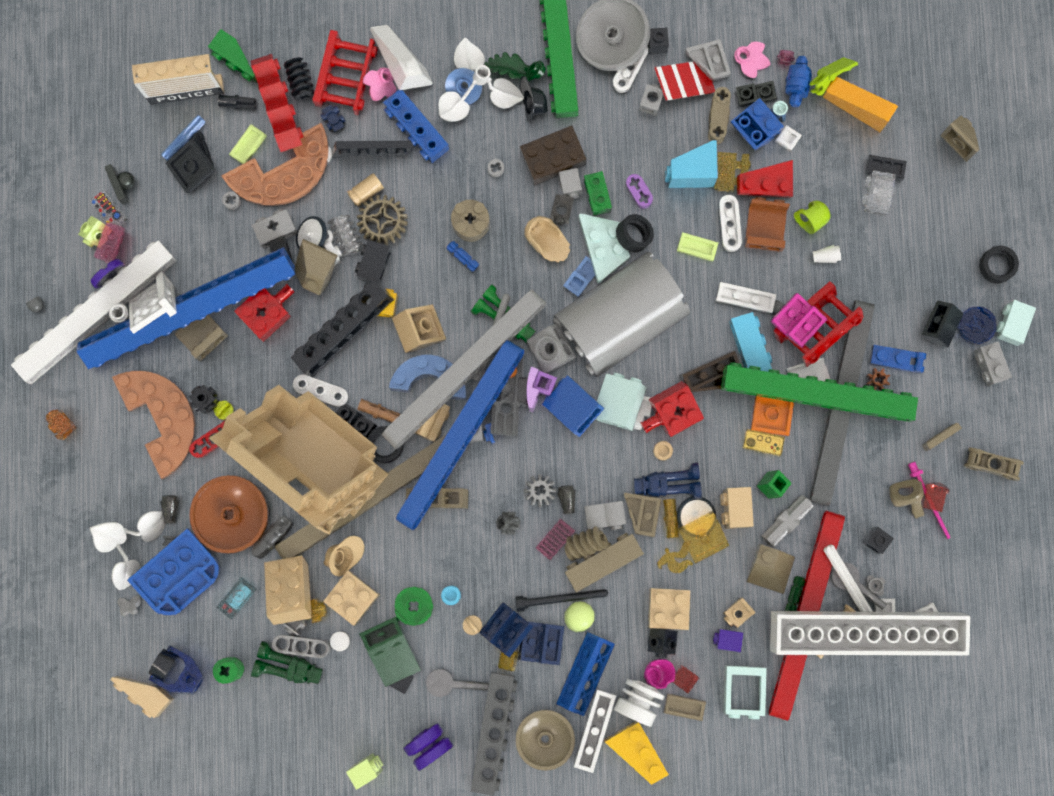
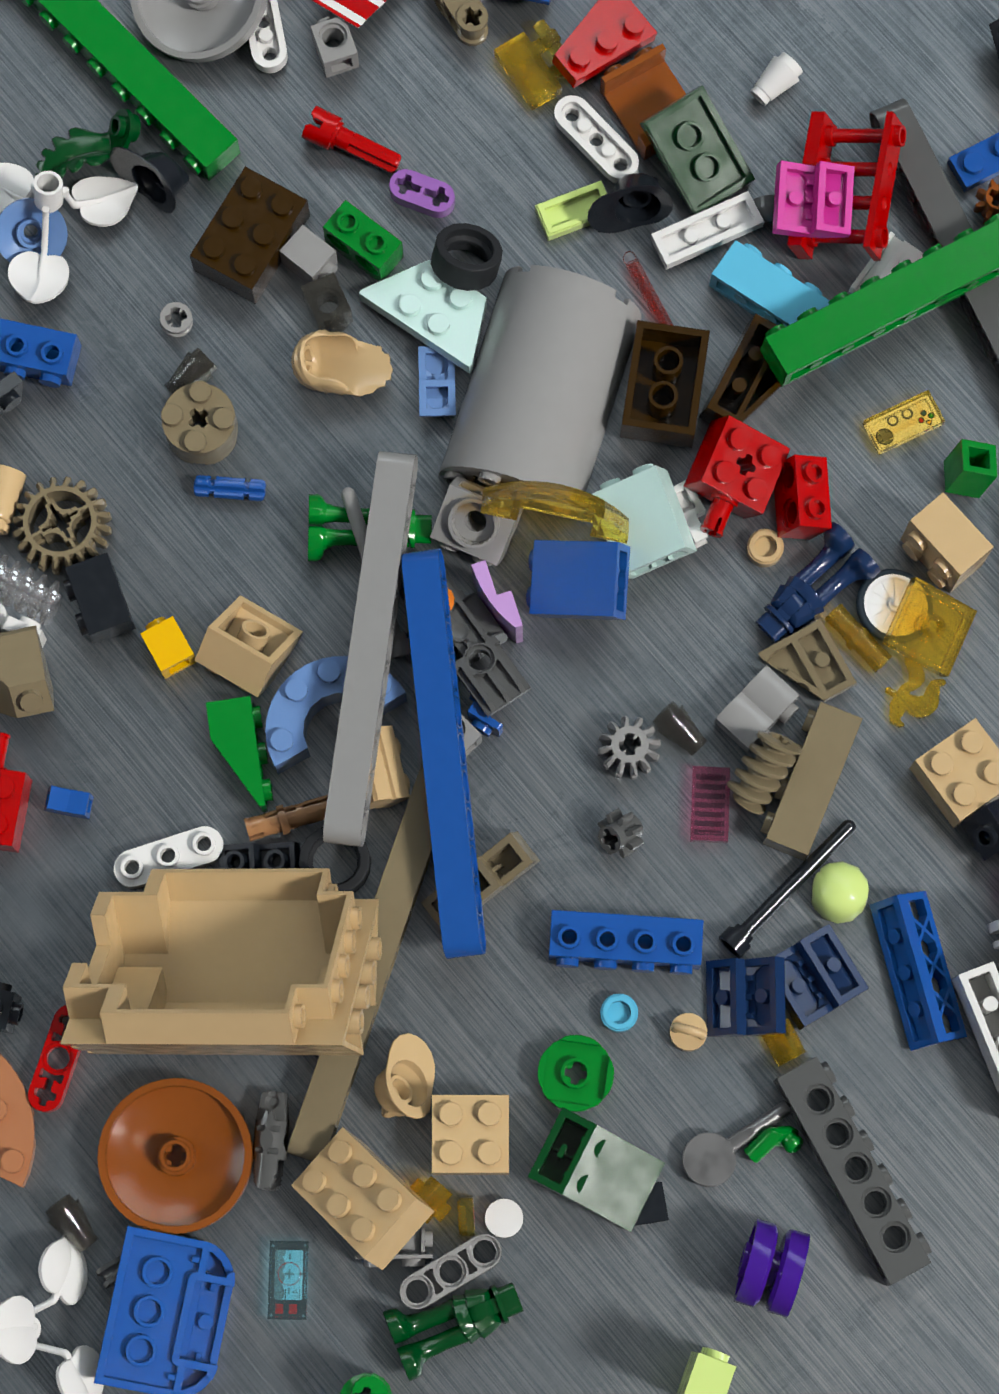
camera: 40 degrees left, 5 degrees down
neon yellow tile [214,401,234,420] -> none
black brick [291,279,395,377] -> none
dark tan dish [516,710,575,771] -> none
medium lavender brick [532,371,557,396] -> none
medium azure slope [665,140,718,188] -> none
orange tile [750,396,794,436] -> none
lime helmet [793,200,831,234] -> none
none -> blue piece [44,785,94,819]
none -> clear smoke cone [164,347,218,394]
none -> green slope [206,696,273,812]
none -> red piece [301,106,402,173]
none -> clear yellow tile [457,1196,475,1237]
none -> clear yellow slope [480,481,629,544]
none -> blue brick [549,910,704,975]
none -> black piece [587,173,673,234]
none -> dark brown brick [620,320,710,448]
none -> clear red piece [623,251,673,325]
none -> tile [640,85,755,216]
none -> green arm [744,1126,803,1163]
none -> red brick [774,454,832,540]

